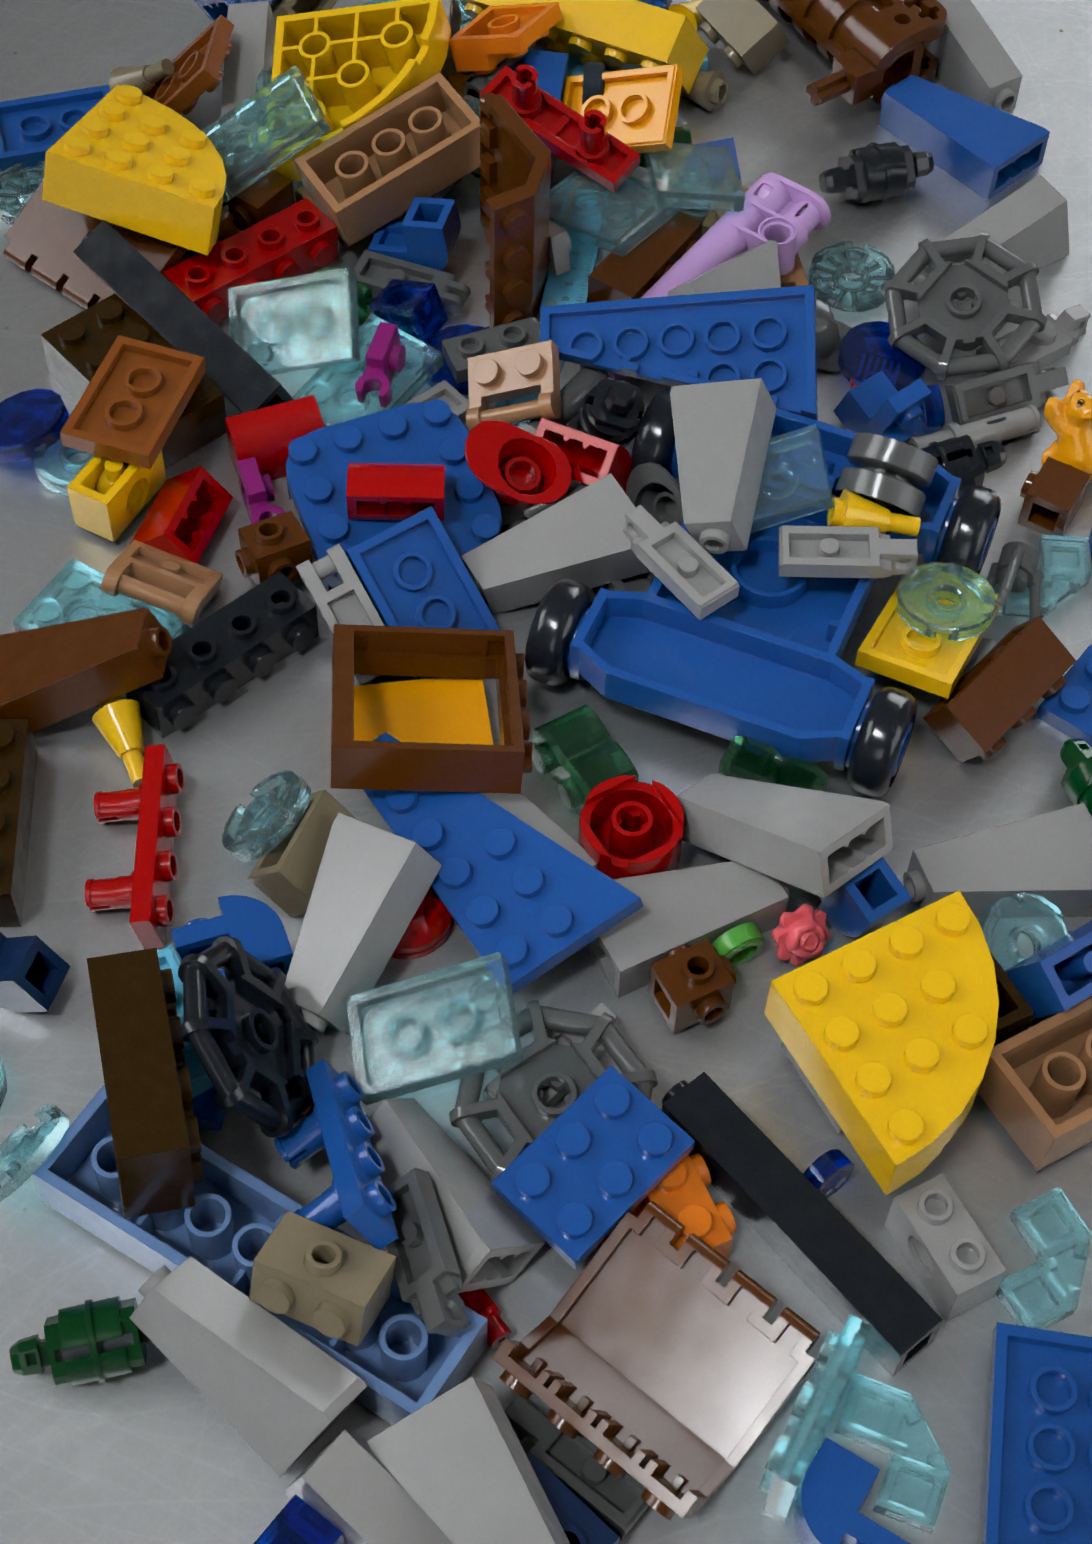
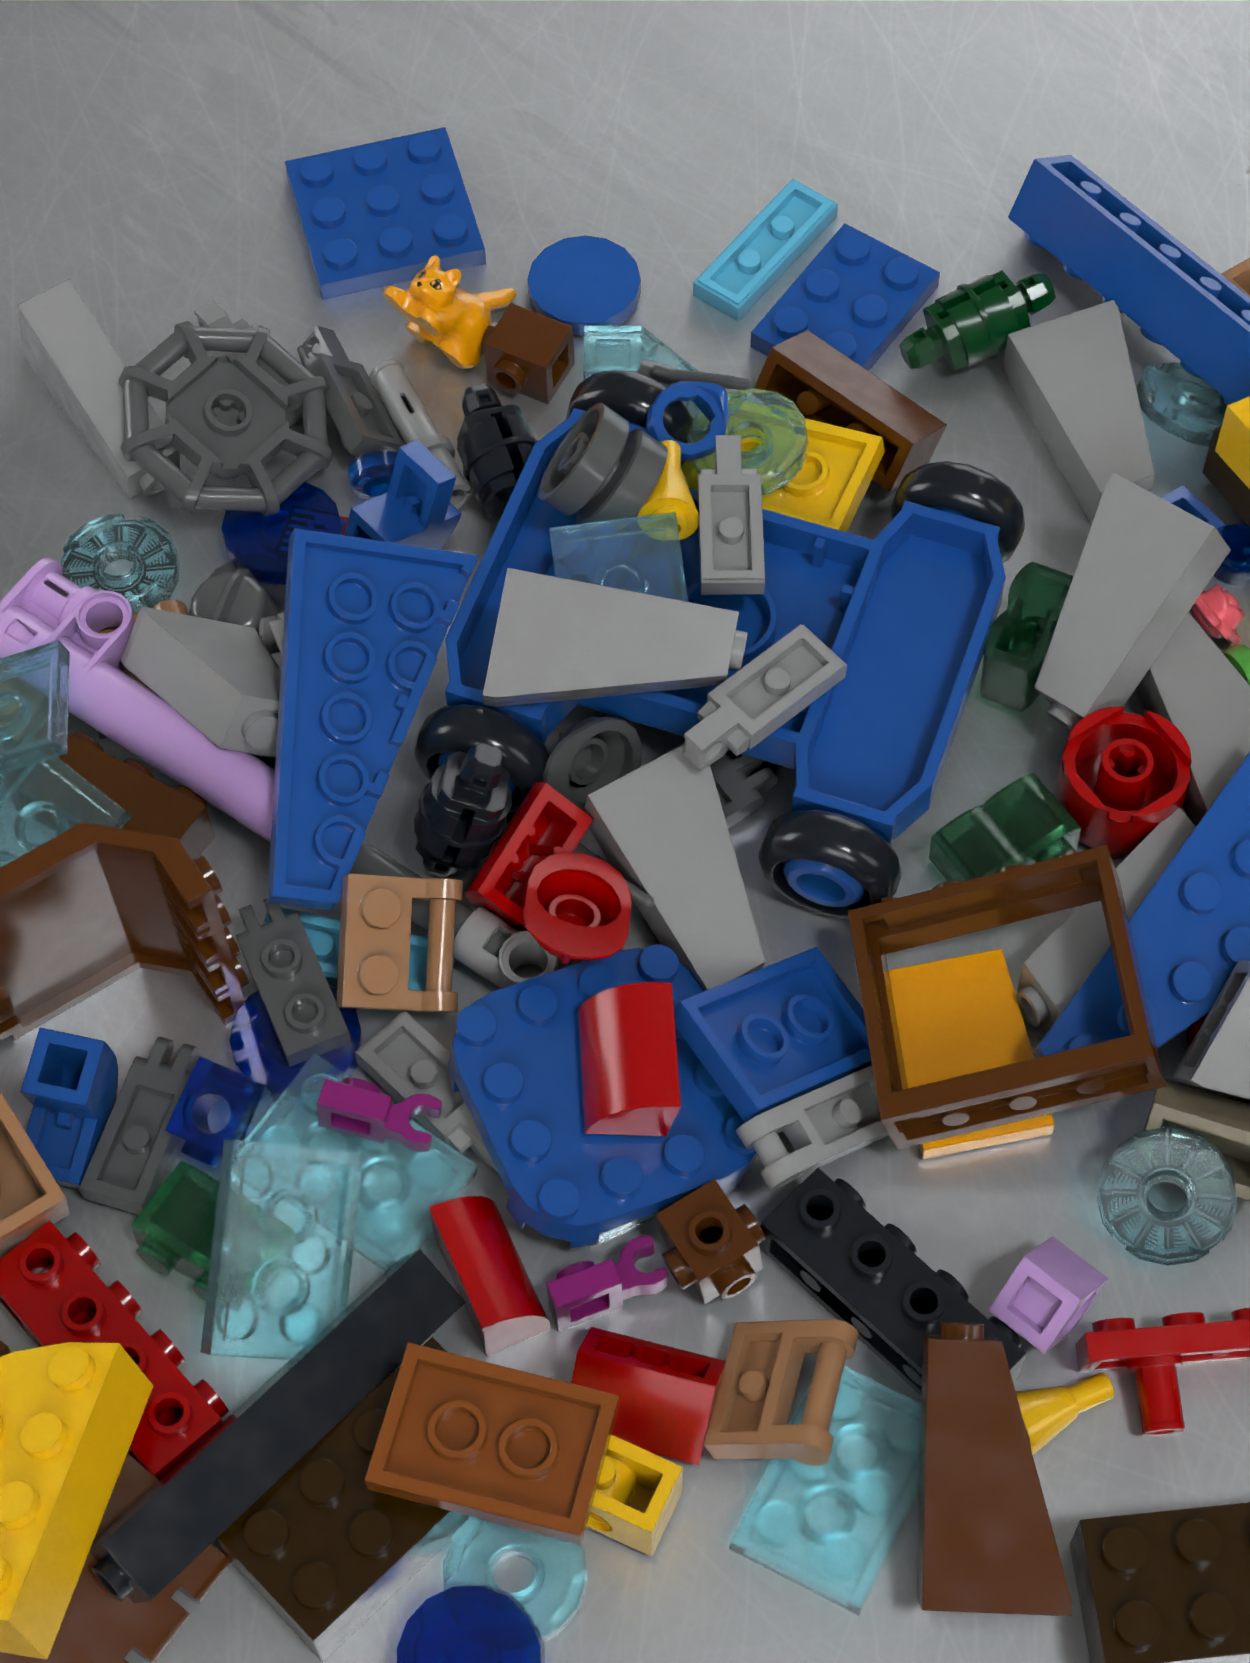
camera: 90 degrees left, 5 degrees up
none -> blue piece [646,381,729,461]
none -> lavender brick [988,1236,1108,1354]

